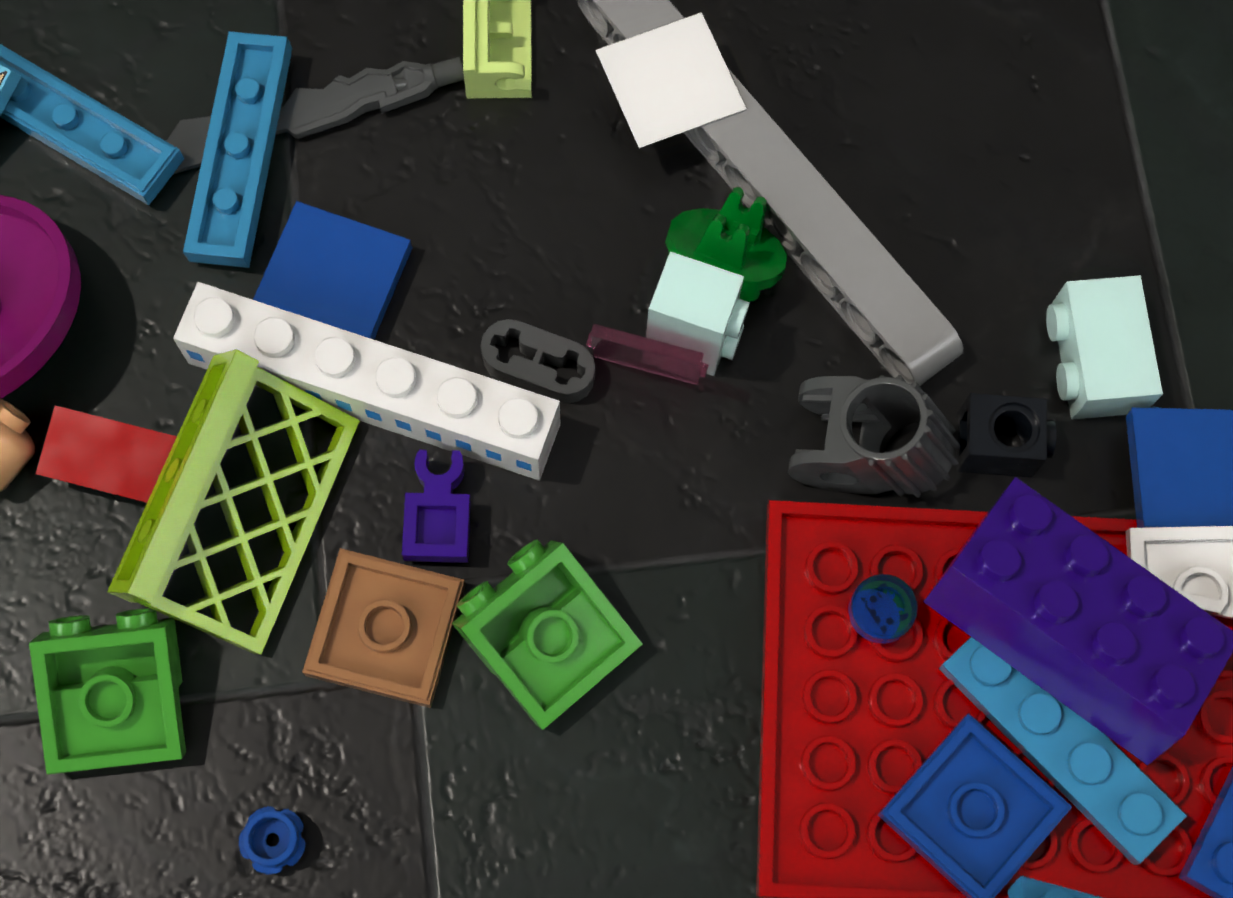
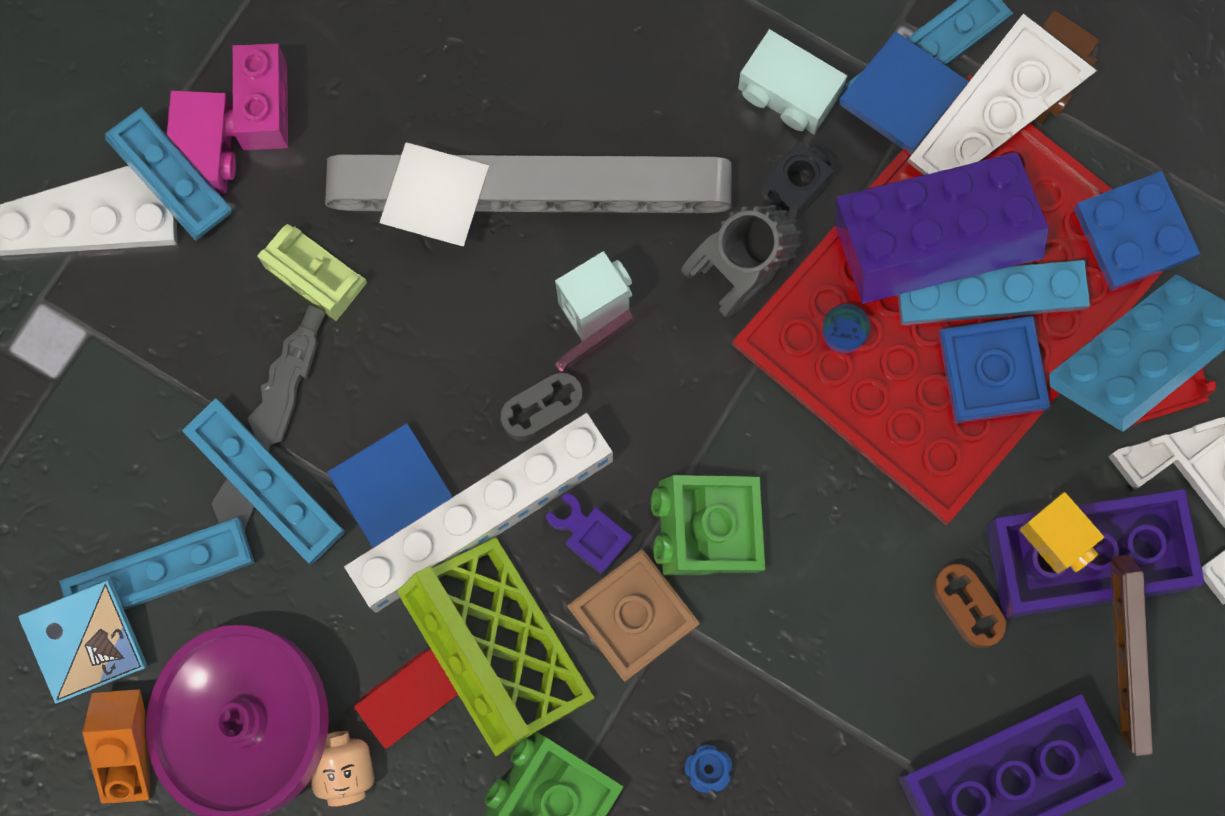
camera: 45 degrees left, 5 degrees up
green plate [665,187,787,302] -> none

